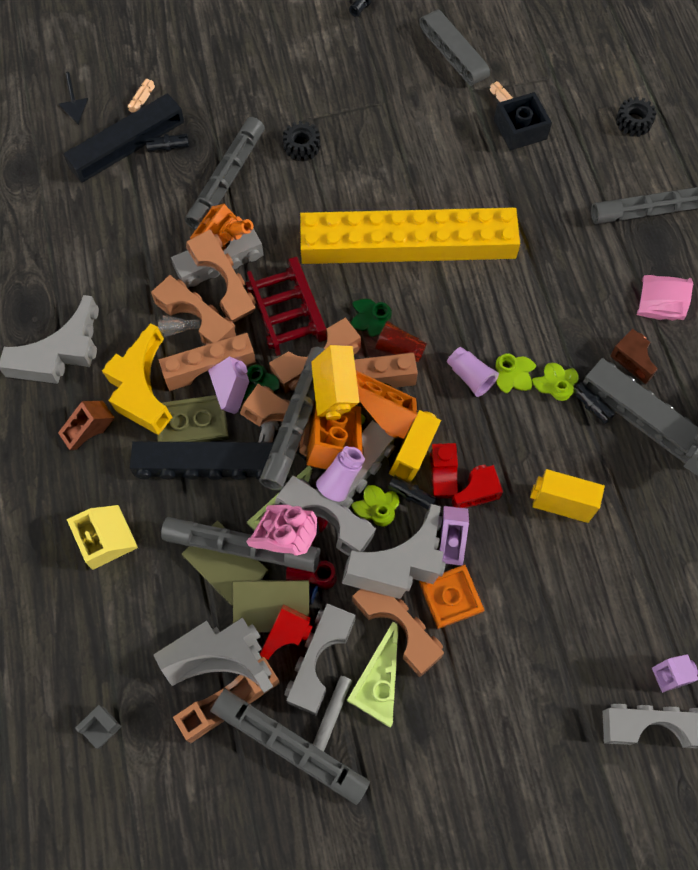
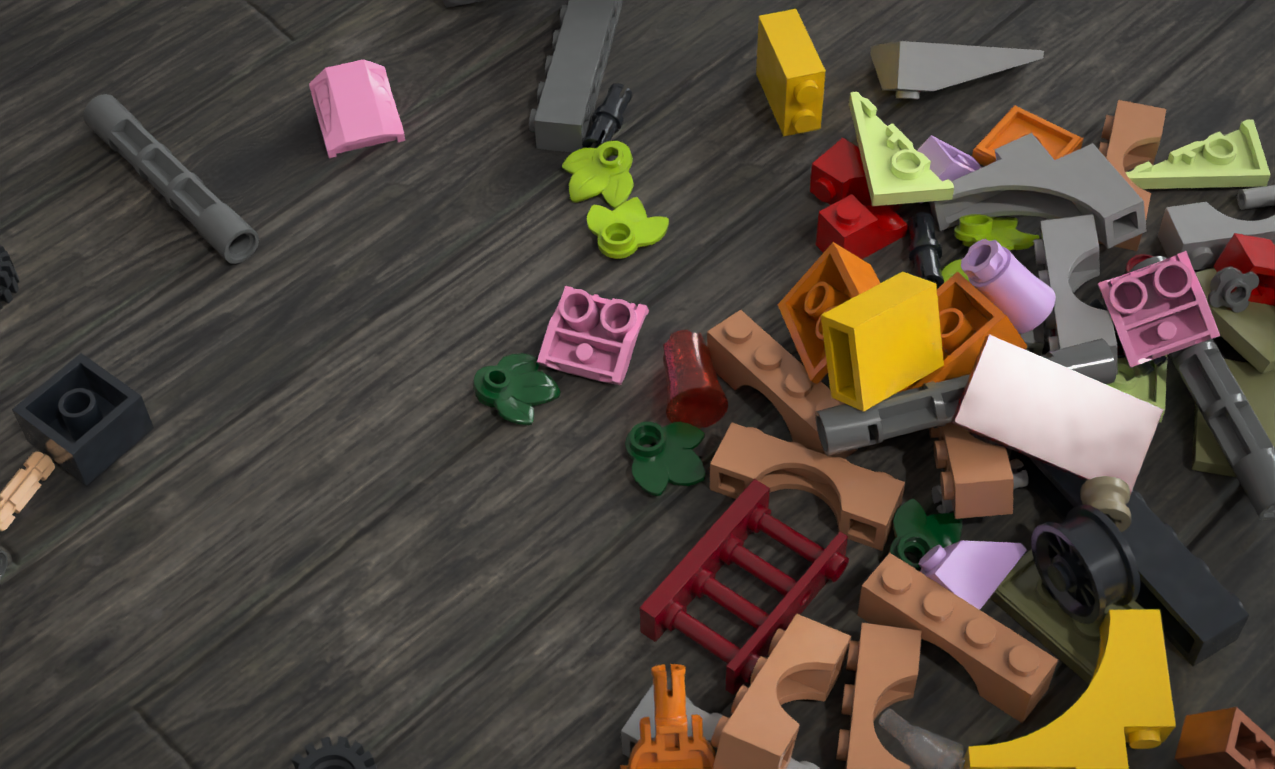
camera: 120 degrees left, 15 degrees down
yellow brick [300,208,520,264] -> none
yellow brick [389,410,441,483] -> none
lavender plant [447,347,499,397] -> none
copper arch [610,329,658,384] -> none
none -> dark green plate [473,353,561,425]
none -> bright pink slope [537,286,649,385]
none -> yellowish green wing [849,92,954,206]
none -> light grey wedge [870,41,1044,99]
none -> tile [951,335,1164,495]
none -> lime plate [954,214,1039,251]
none -> black wheel [1031,504,1140,624]
none -> dark tan wheel [1080,476,1131,532]
none -> dark grey plate [1208,267,1259,313]

